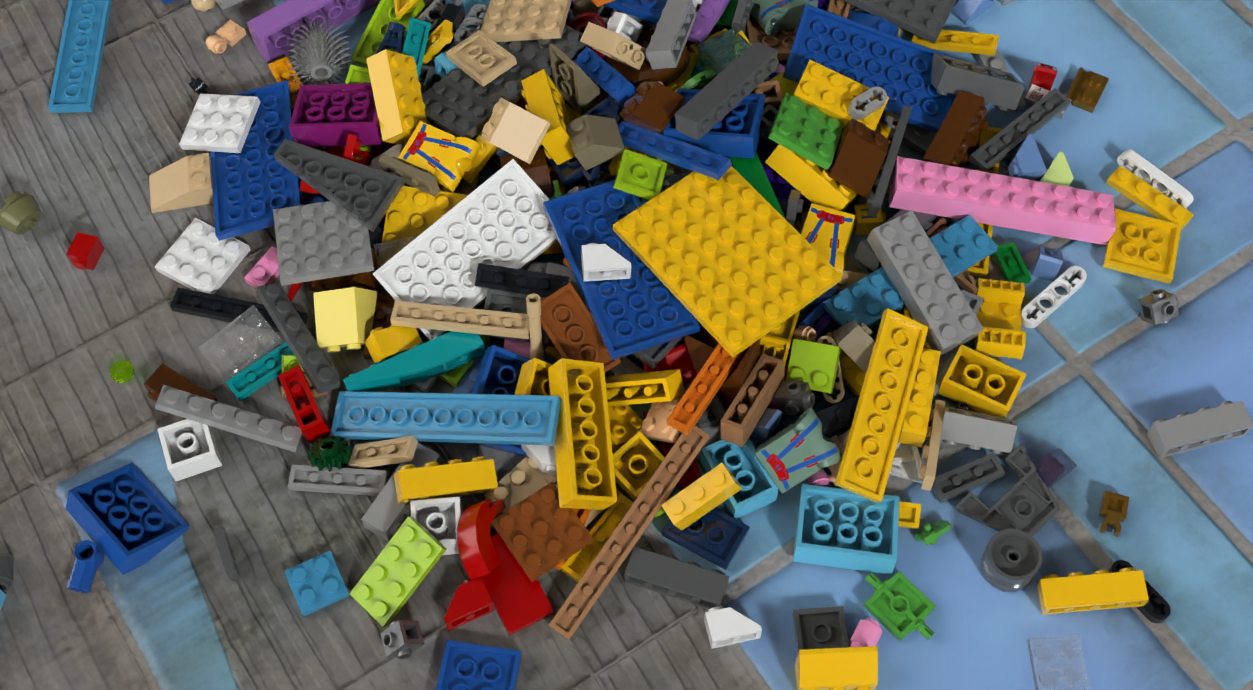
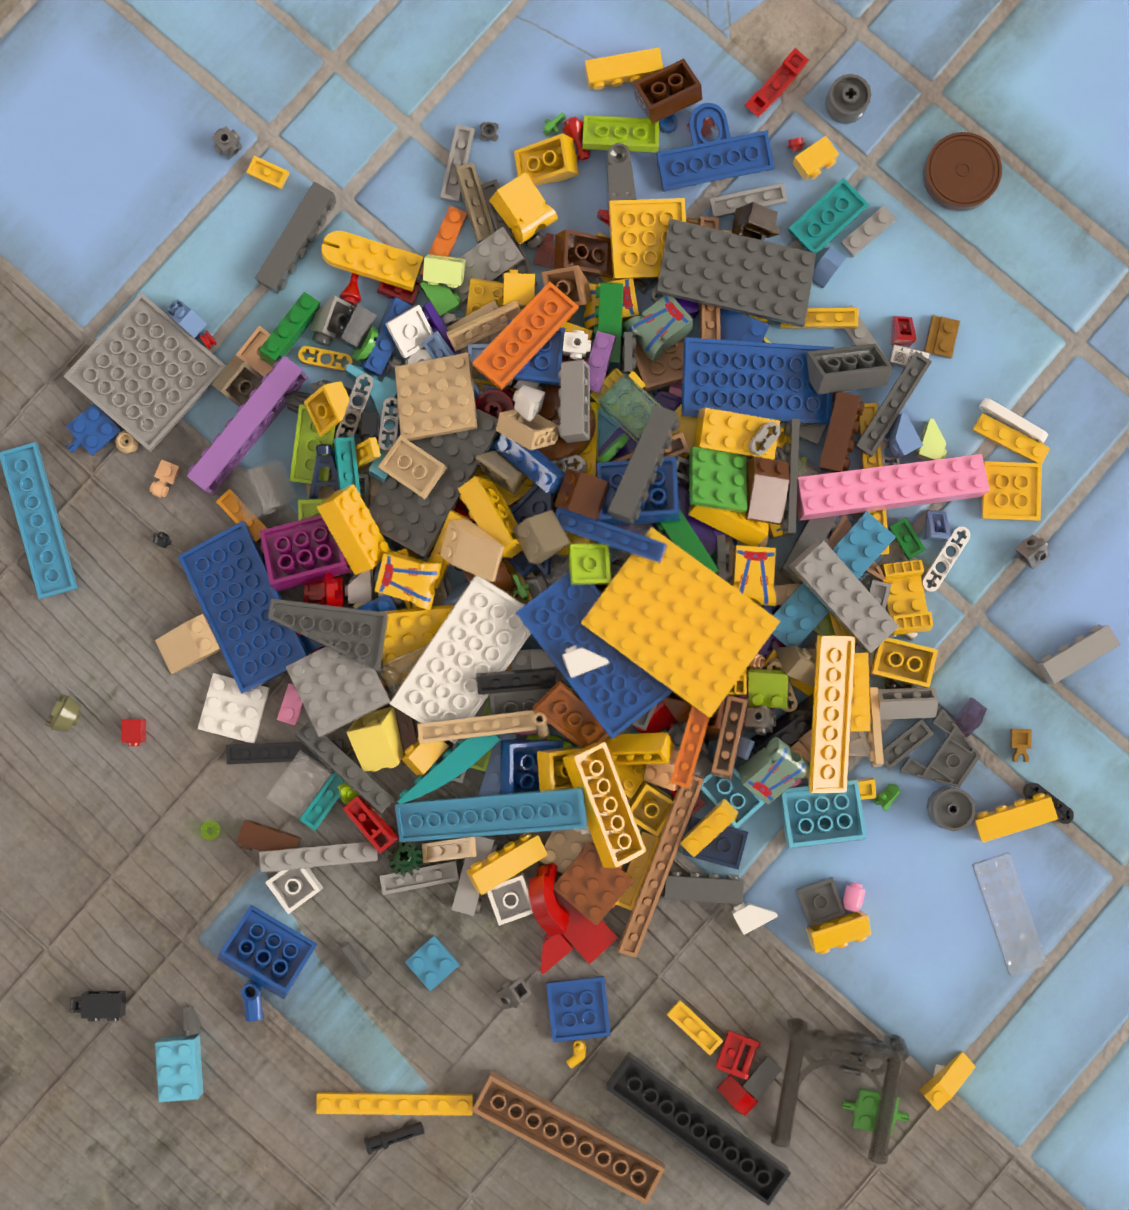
camera: 20 degrees left, 25 degrees up
white plate [179,94,260,153] -> none
lime plate [349,516,447,627] -> none
dark tan plate [378,154,440,197] -> none
bright green plate [863,571,936,642] -> none

